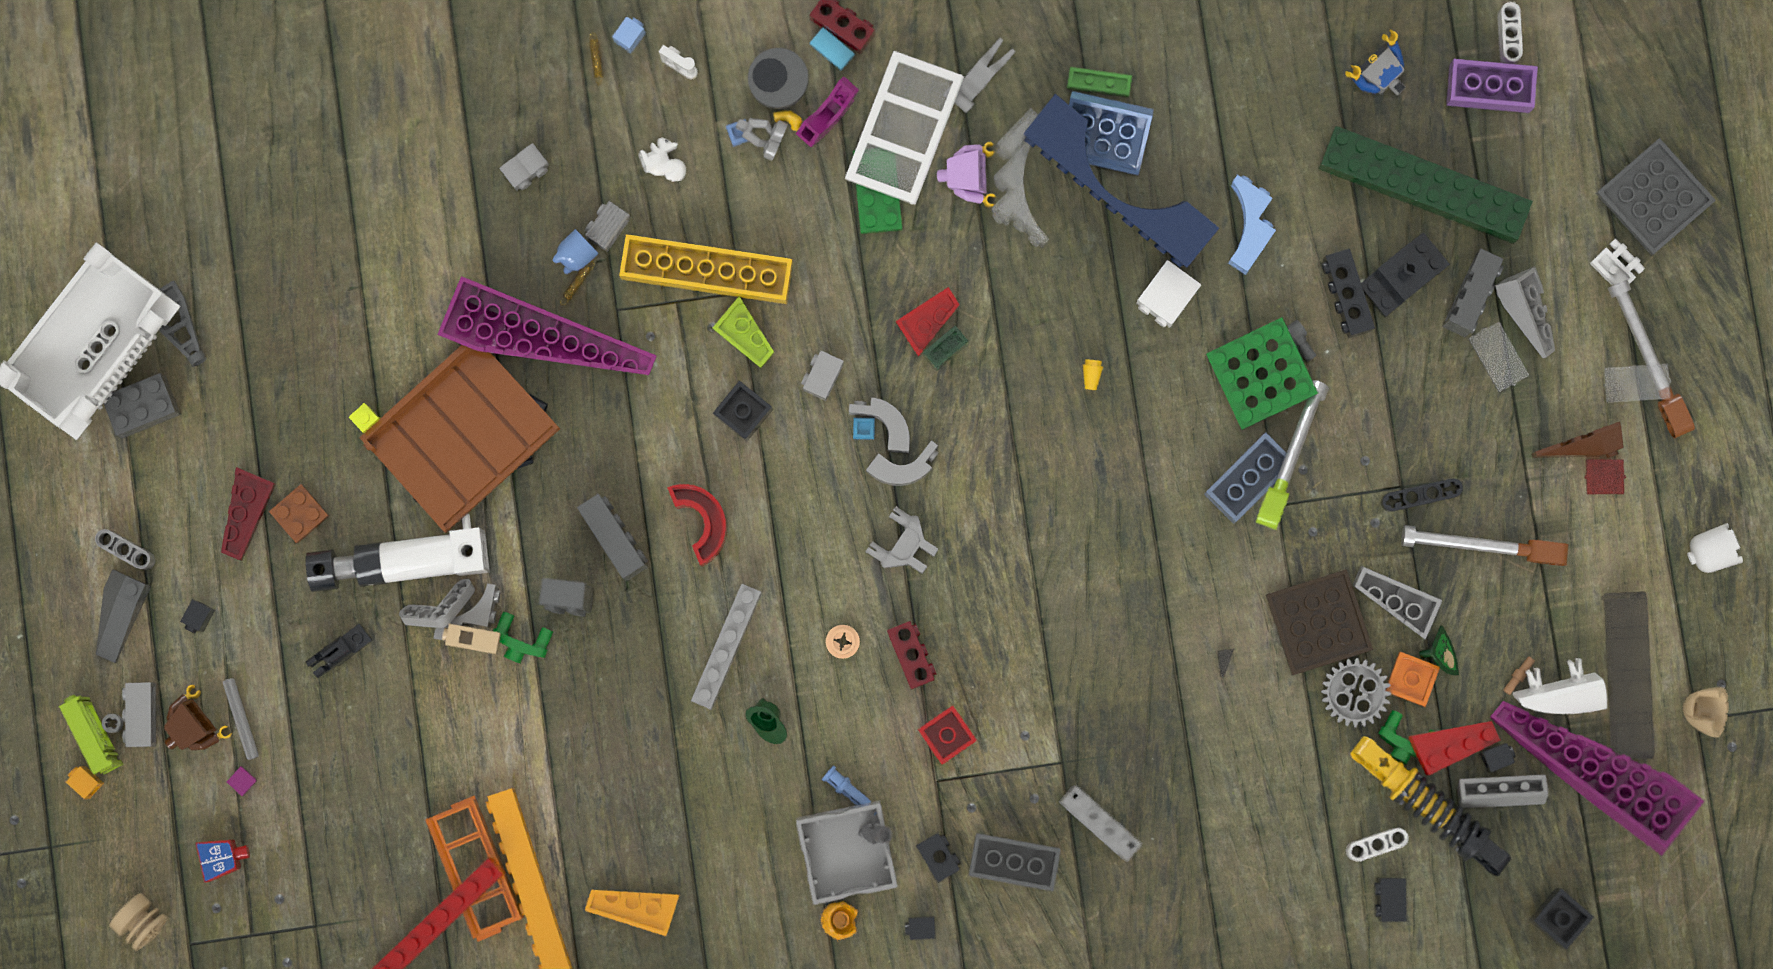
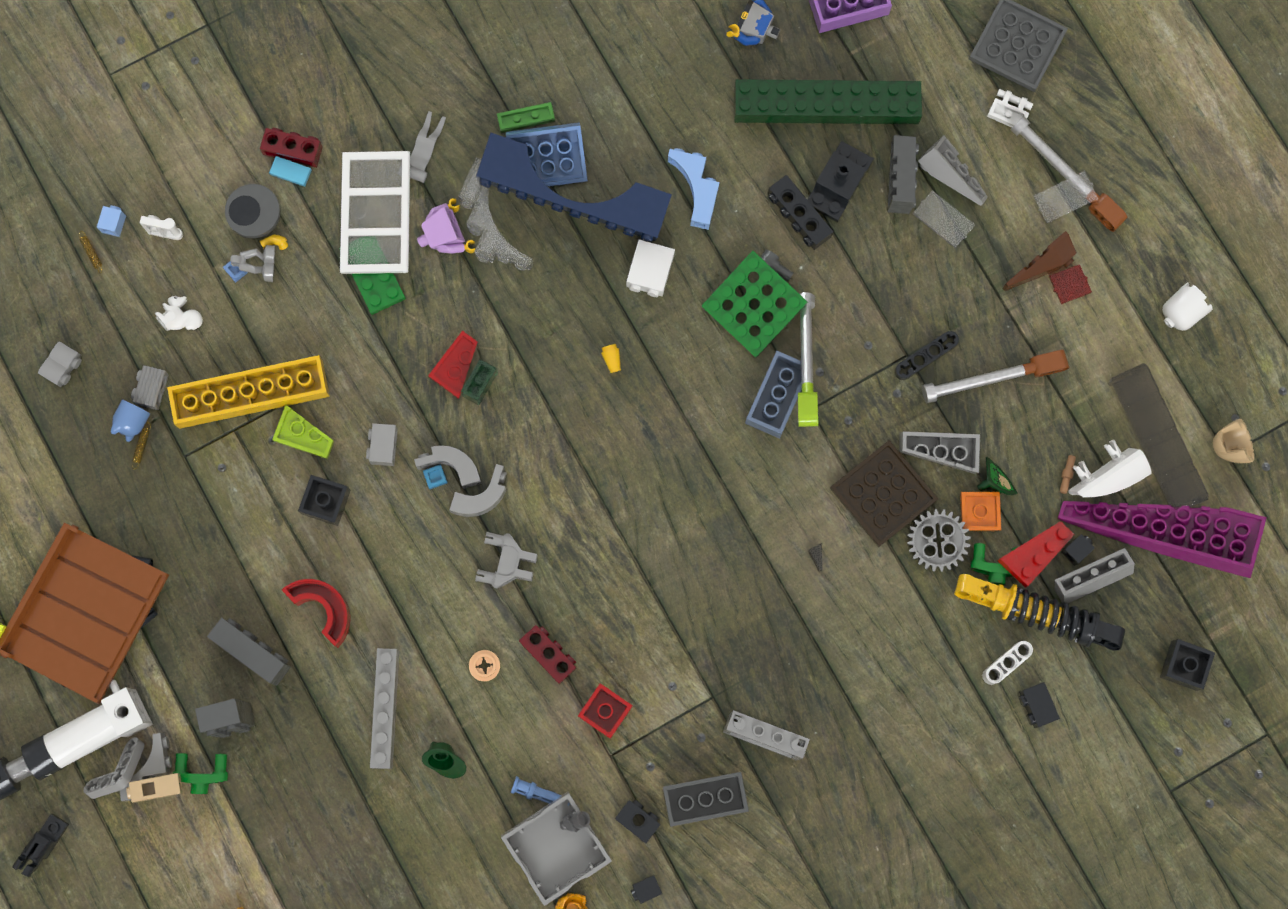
camera: 30 degrees left, 5 degrees down
magenta wedge [437,276,657,375] -> none
magenta arch [796,77,859,147] -> none

